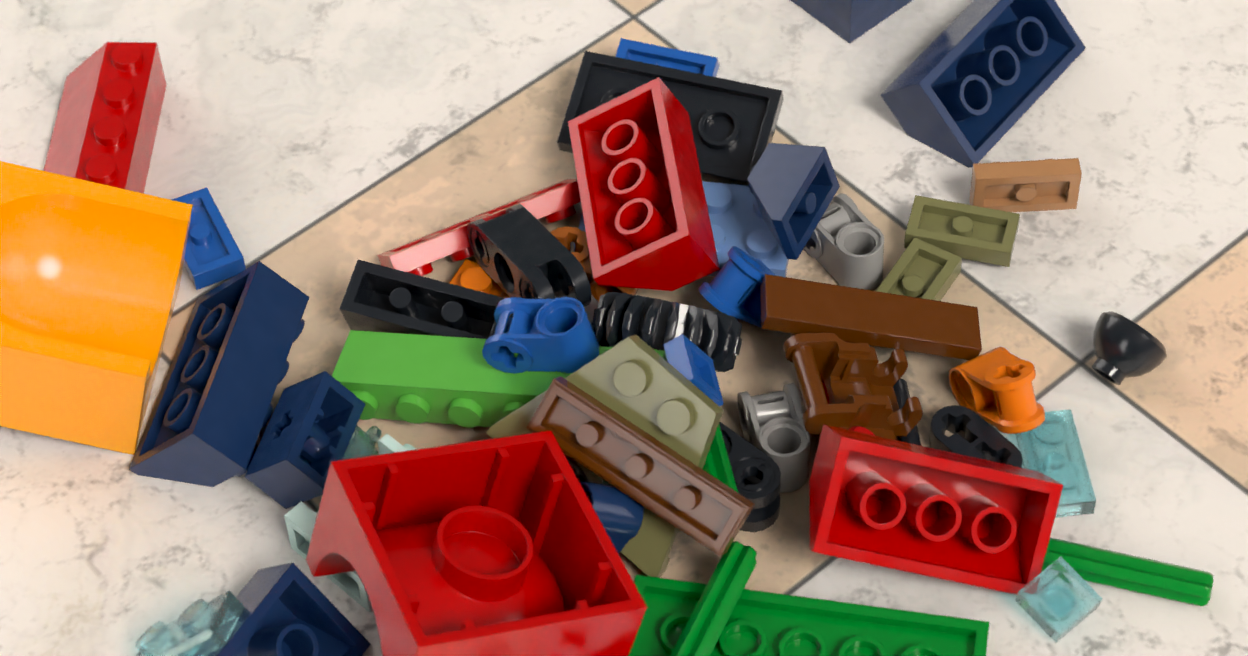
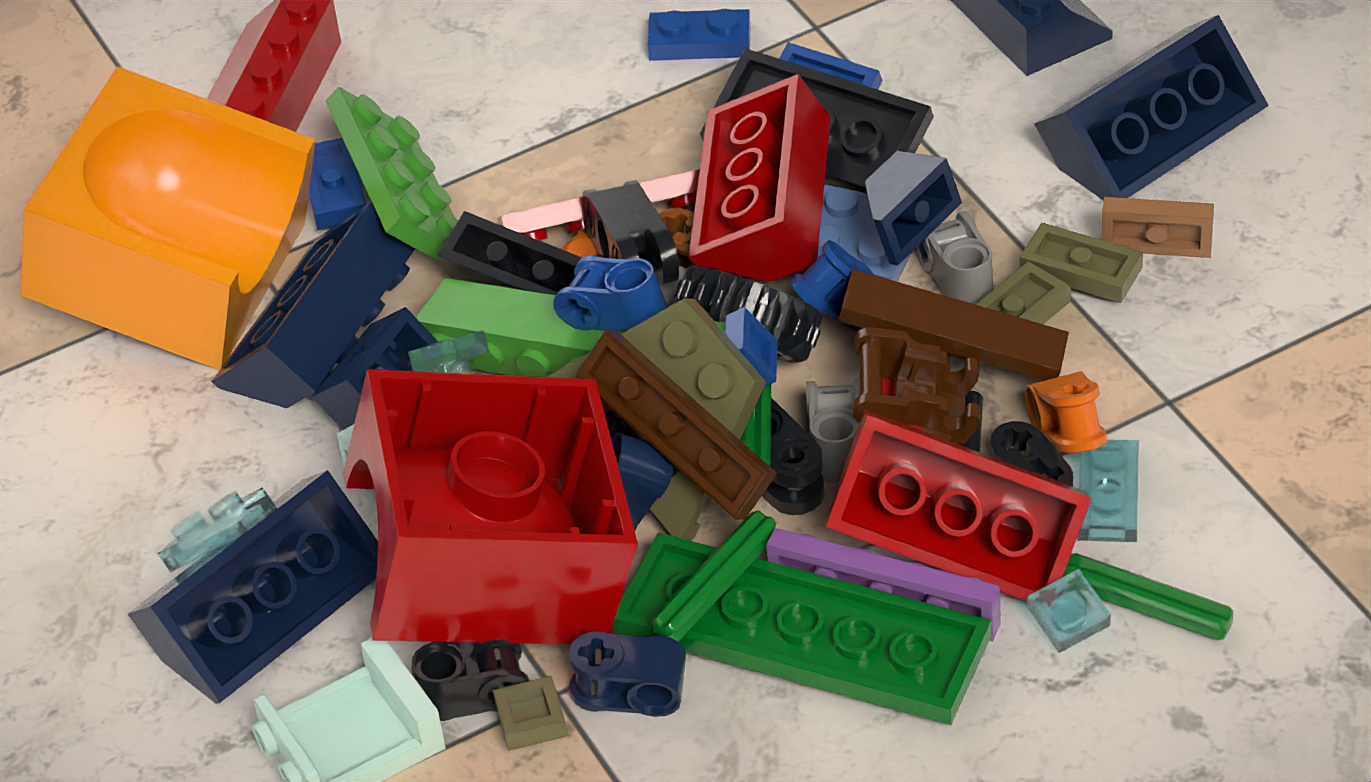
camera: 15 degrees right, 5 degrees down
black brick [1092,311,1167,385] -> none
none -> bright green plate [326,87,458,263]
none -> clear light blue plate [408,330,490,373]
none -> blue plate [648,9,751,61]
none -> medium lavender plate [766,528,1001,642]

